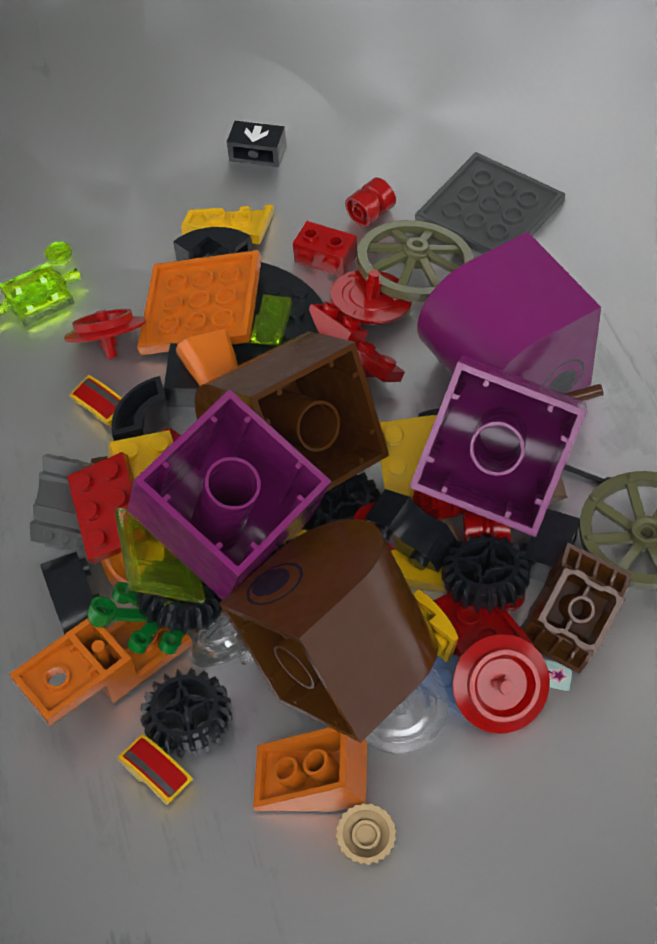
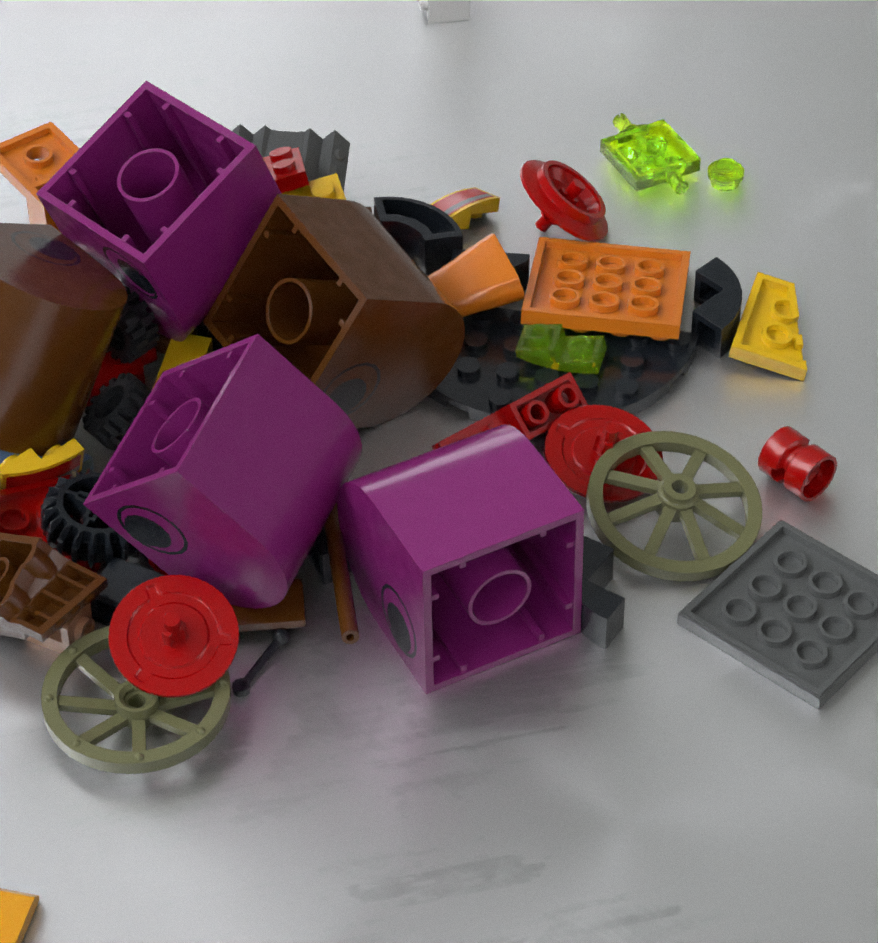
camera: 90 degrees right, 10 degrees down
red brick [292,221,357,276] -> none
none -> red piece [108,575,239,698]

